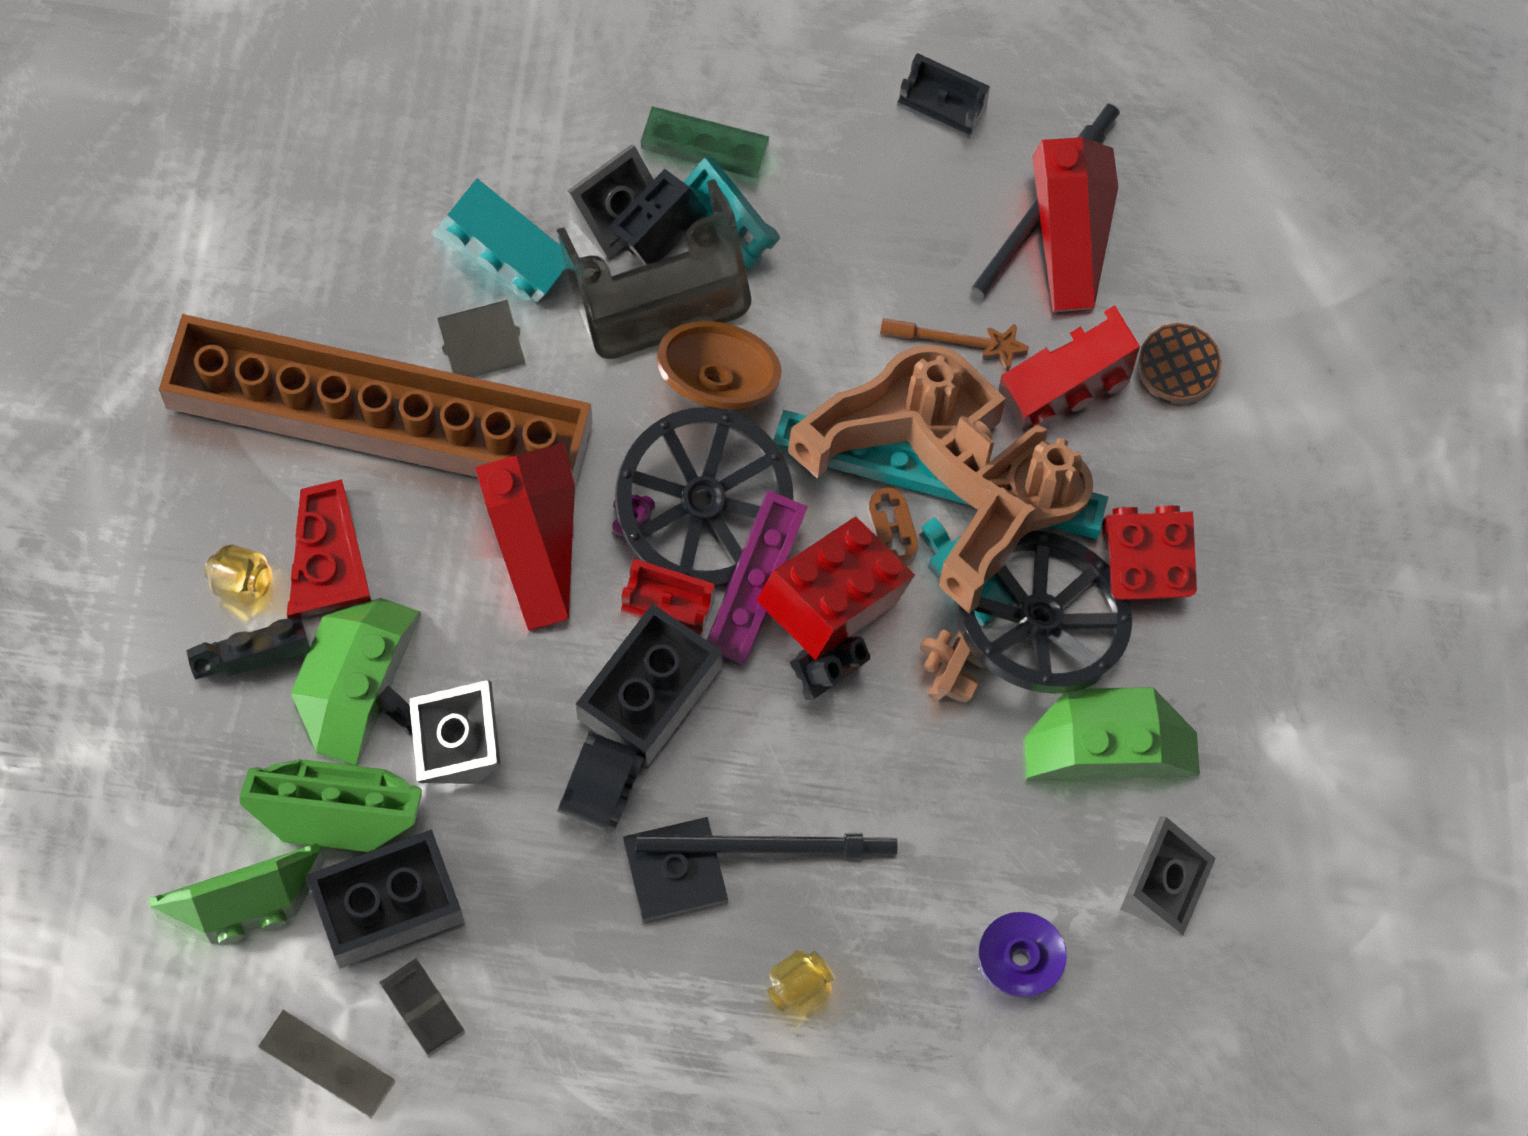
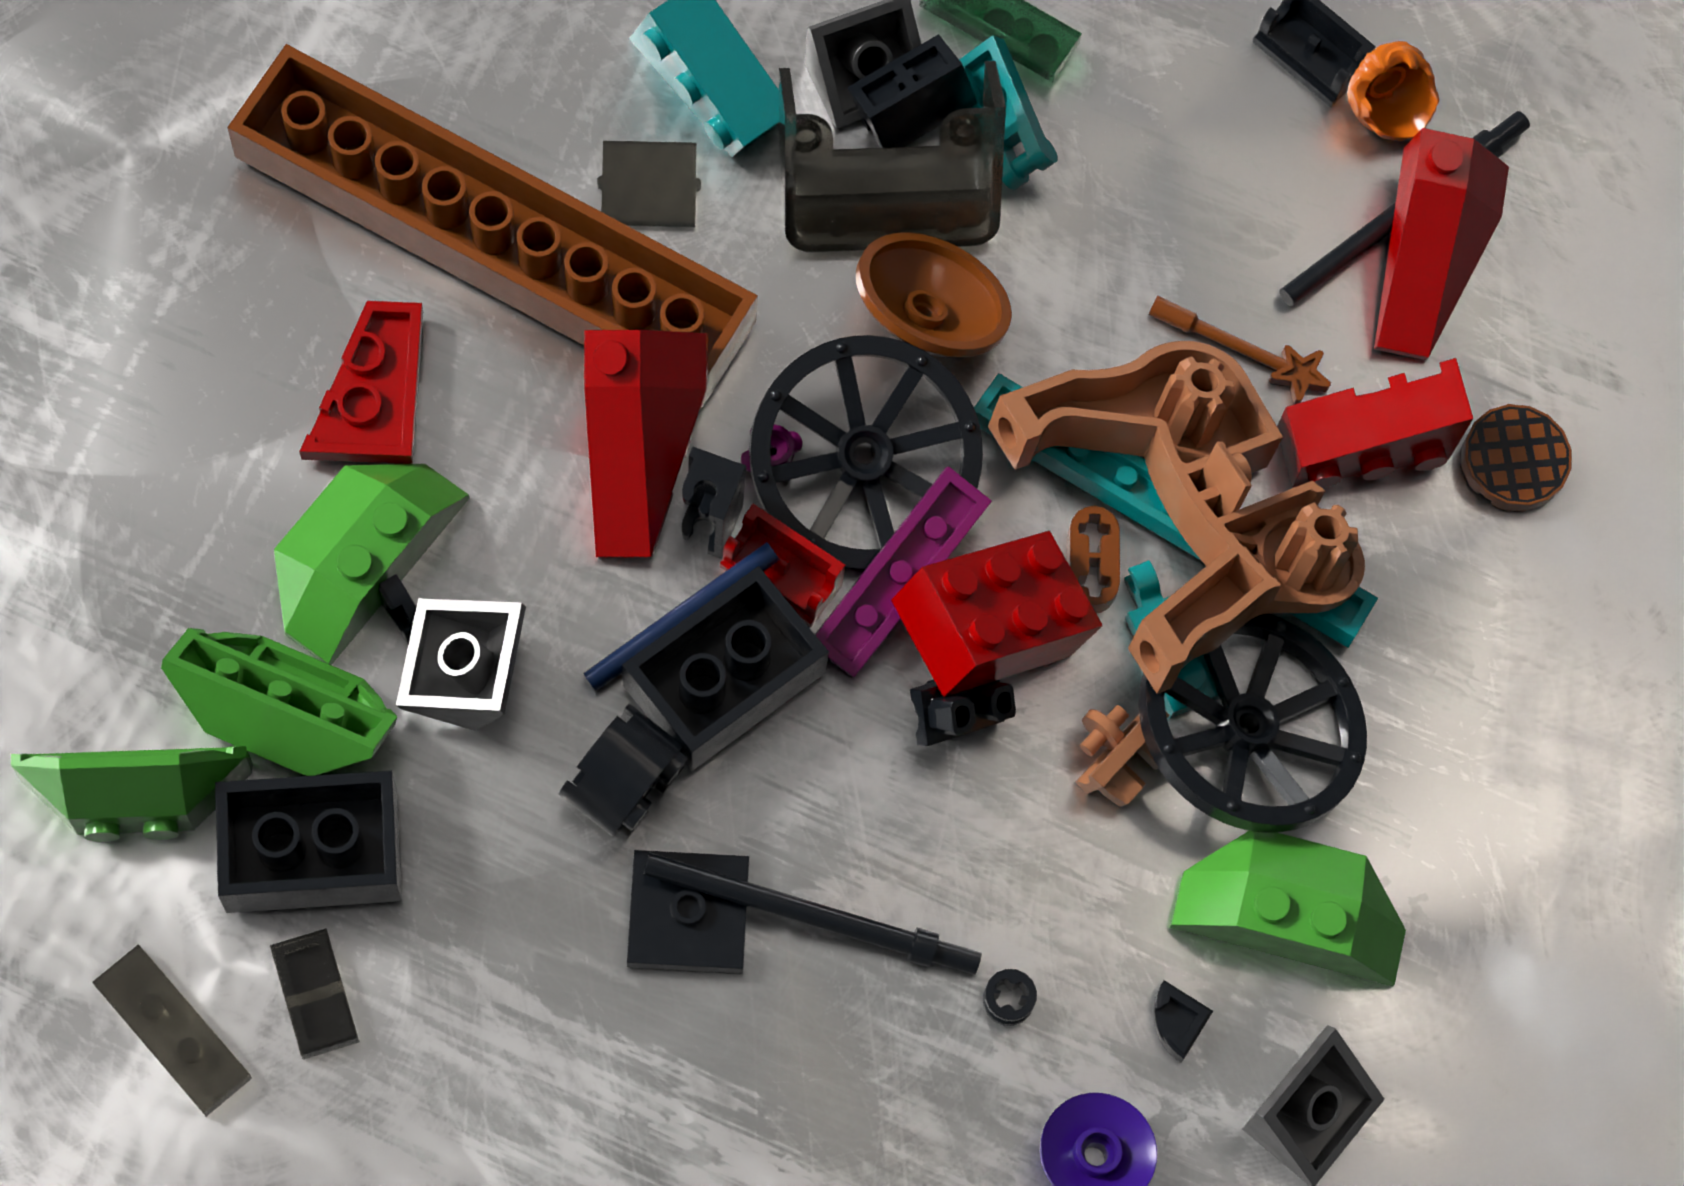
camera: 10 degrees right, 0 degrees up
black hinge [186,617,311,680] -> none
clear yellow head [205,544,272,605] -> none
clear yellow head [767,949,835,1015] -> none
red bracket [1102,505,1197,600] -> none
none -> dark blue bar [583,542,780,691]
none -> black hinge [682,447,746,559]
none -> black bush [983,969,1037,1026]
none -> black tile [1153,980,1213,1063]
none -> orange hair [1347,41,1439,141]

